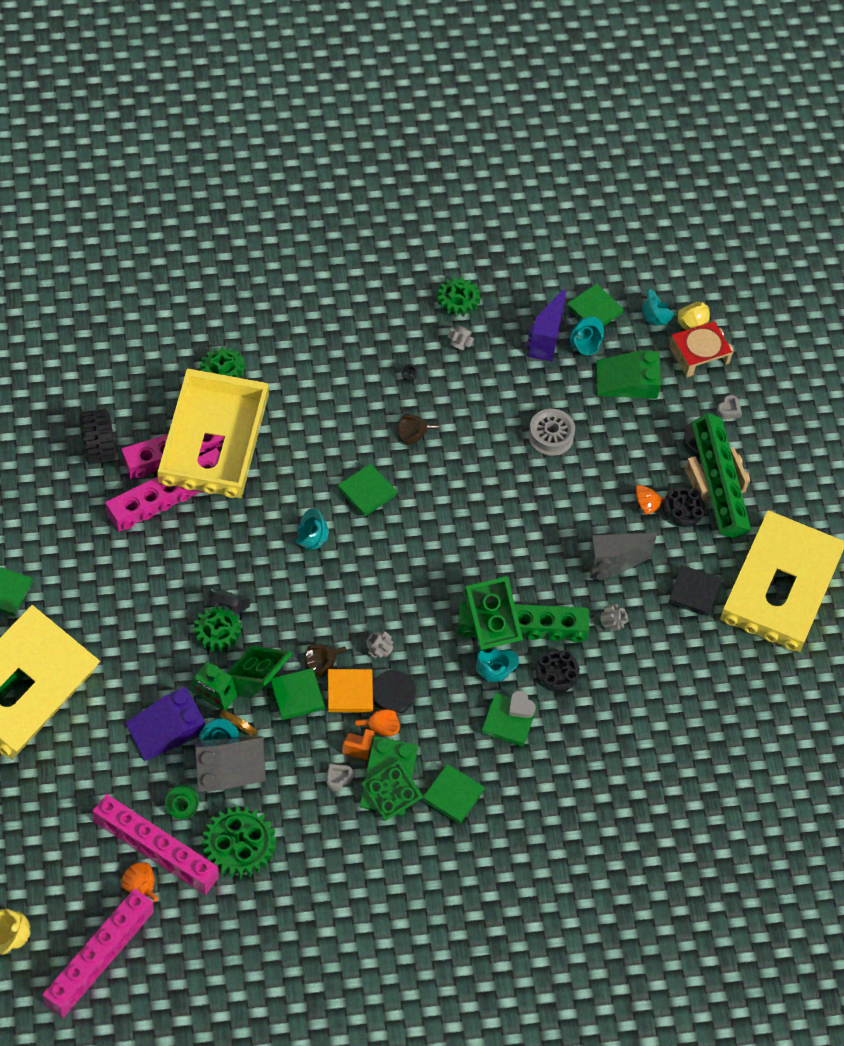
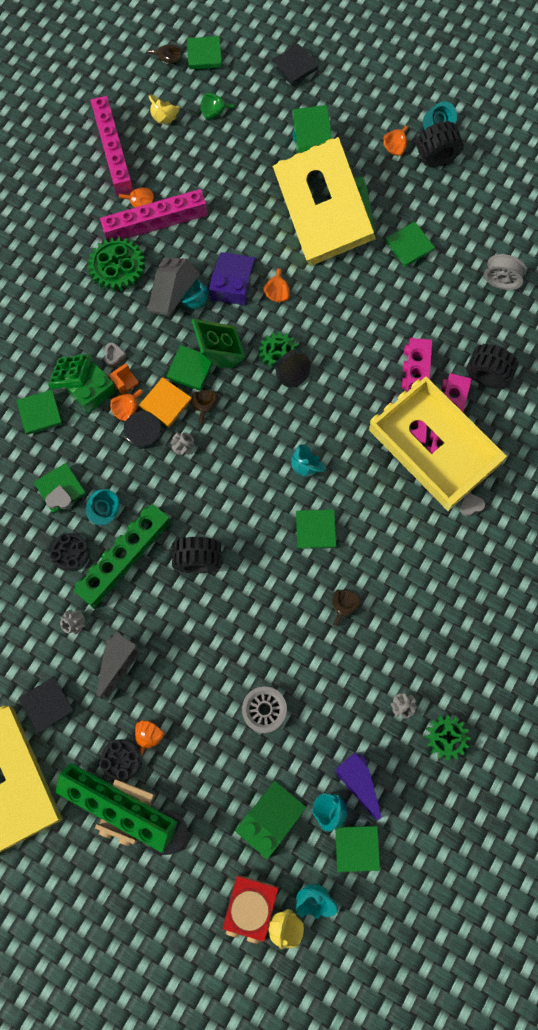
camera: 135 degrees right, 15 degrees up
green plate [165,785,200,819] -> none
green torso [190,662,237,711] -> none
green gear [200,346,245,378] -> none
pearl gold wheel [219,709,258,736] -> none
black hinge [401,364,417,381] -> none
green slope [462,576,523,650] -> none
light grey tile [716,395,742,419] -> none
none -> black tyre [172,537,221,573]
none -> orange piece [264,269,290,303]

